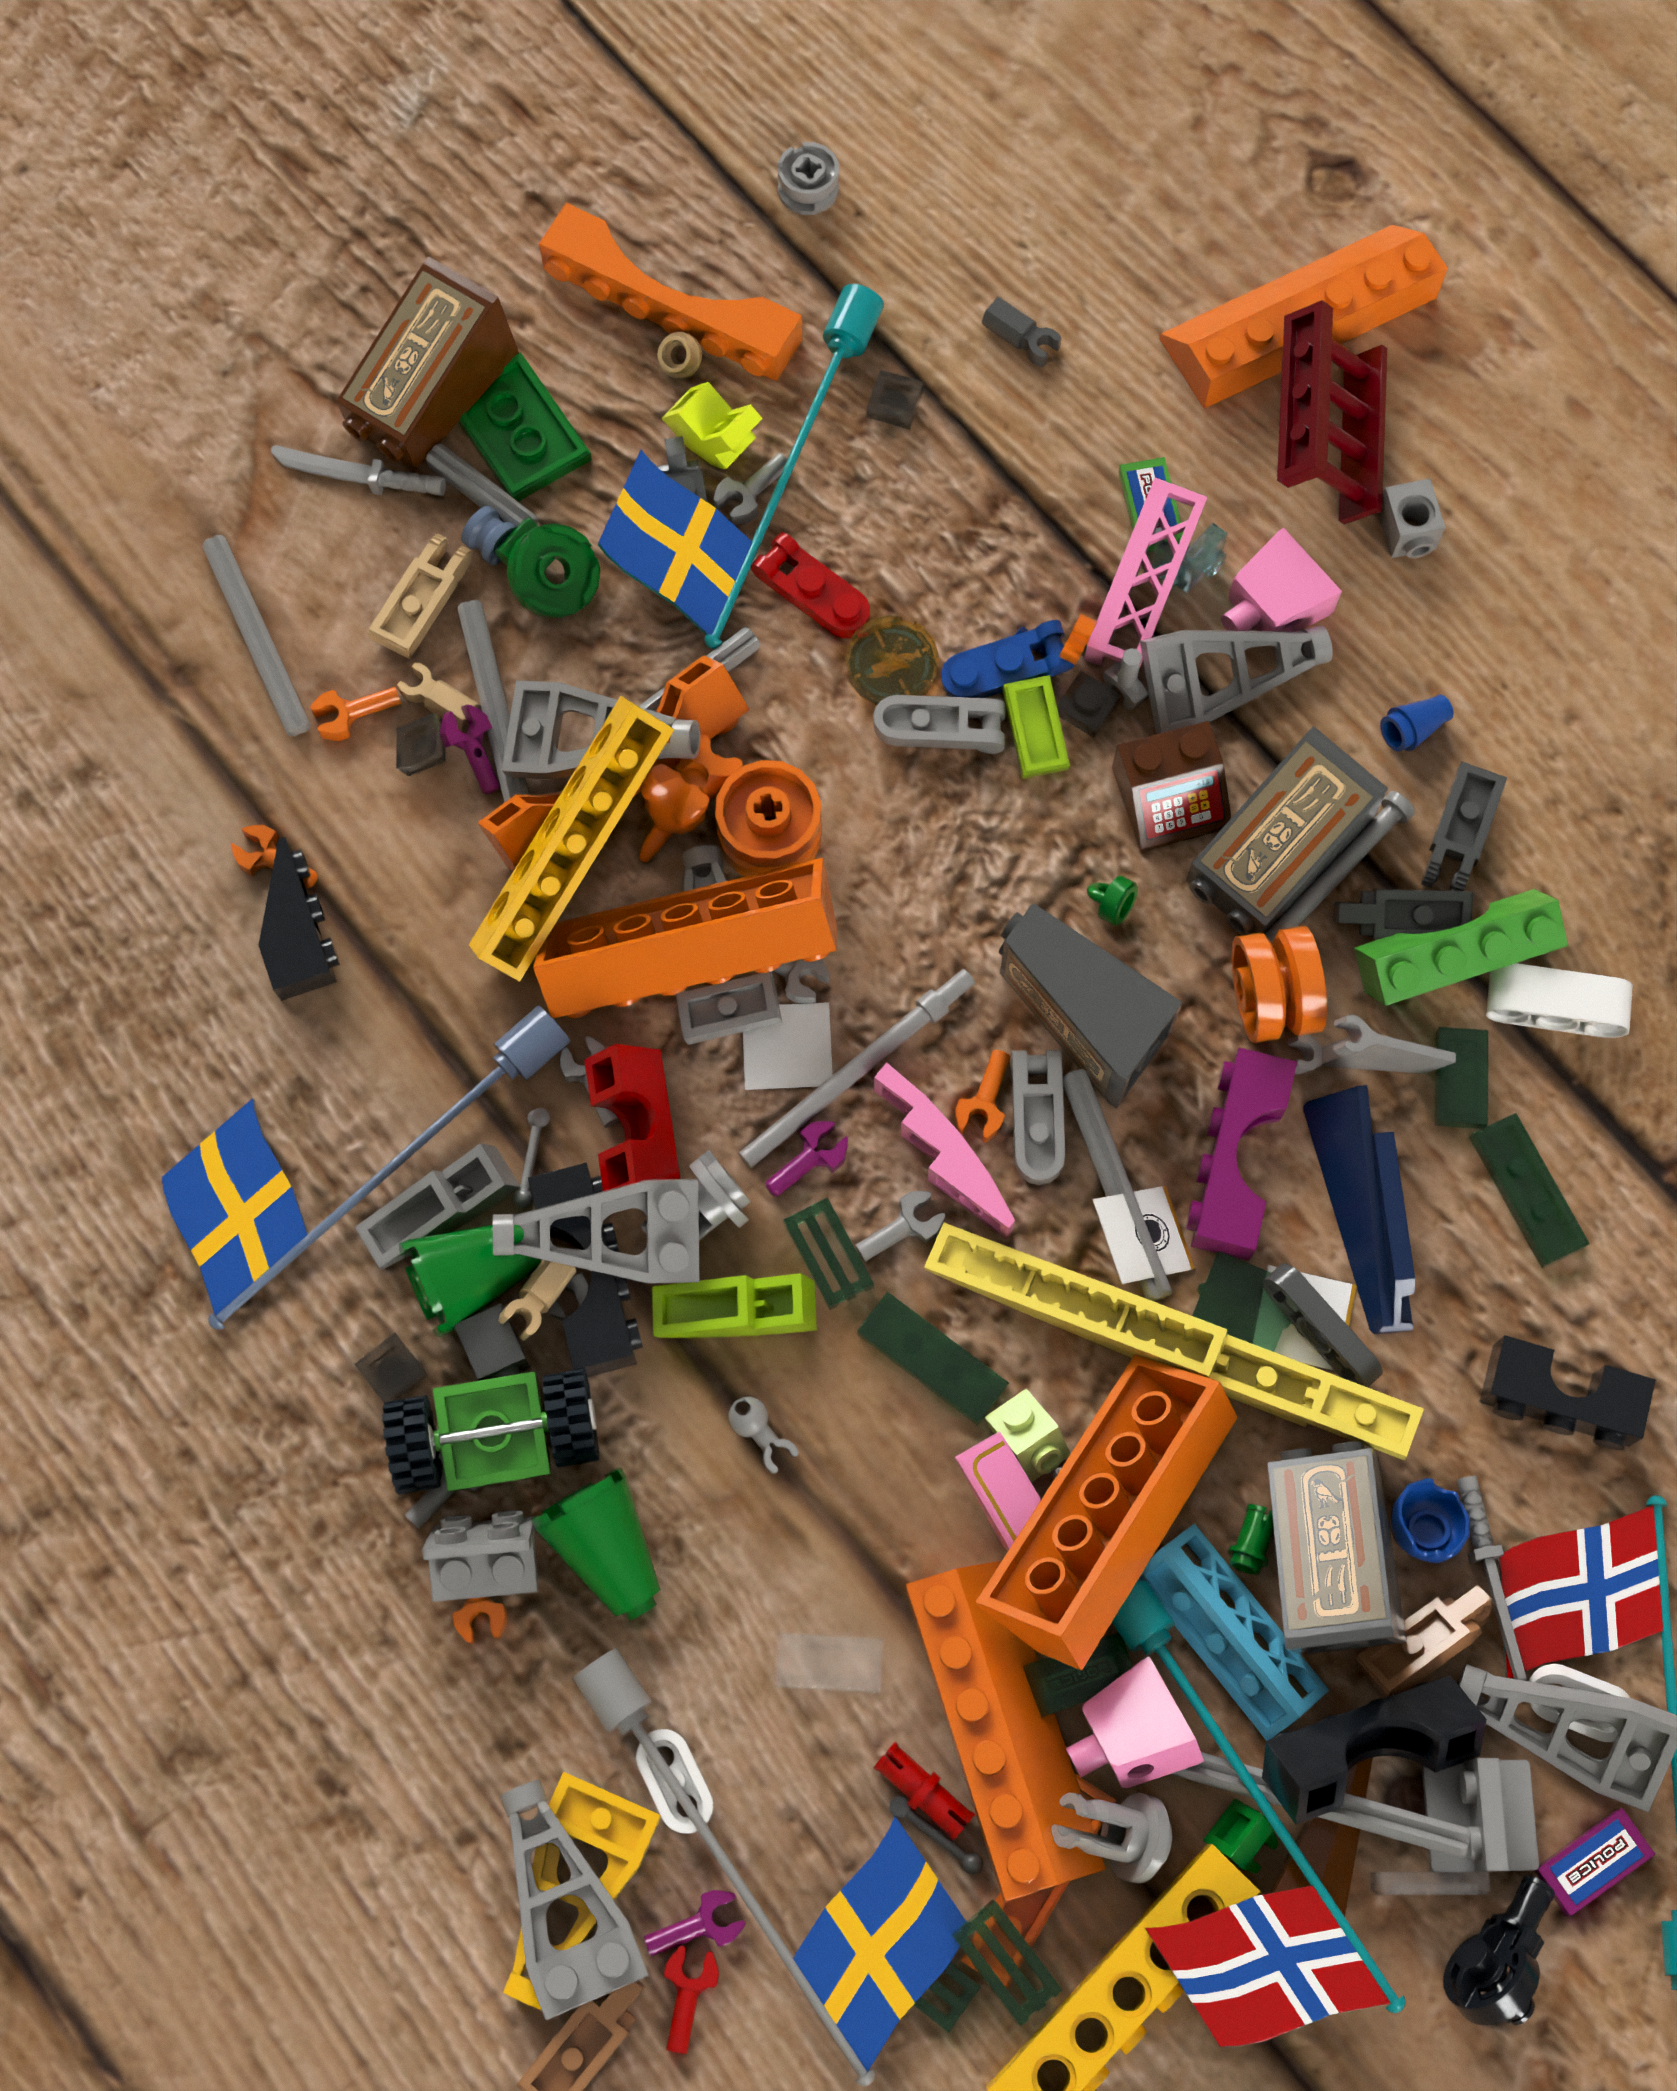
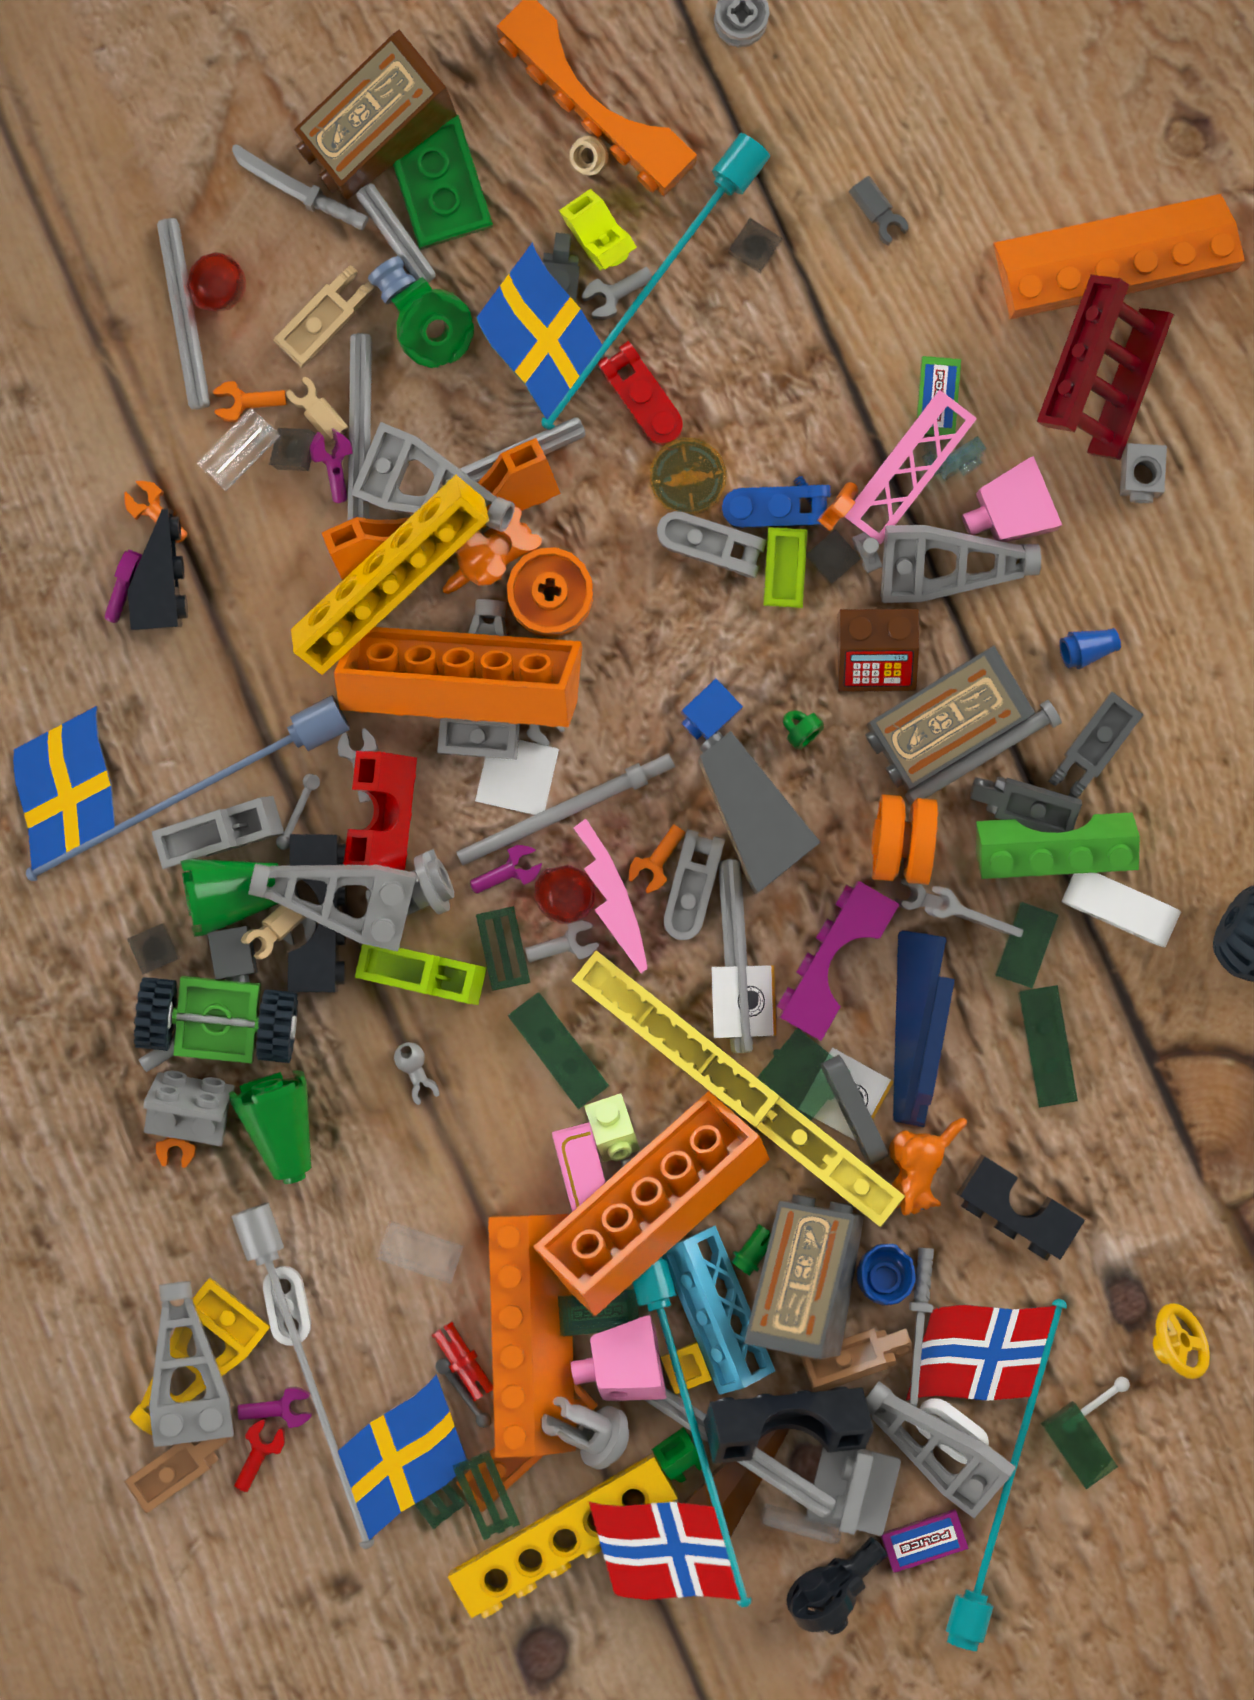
camera: 15 degrees right, 15 degrees up
none -> magenta bar [104,549,143,623]
none -> clear red hair [186,252,246,313]
none -> clear tile [197,408,280,491]
none -> clear red hair [534,864,595,924]
none -> yellow plate [660,1342,712,1394]
none -> blue brick [681,678,743,740]
none -> orange animal [889,1118,967,1215]

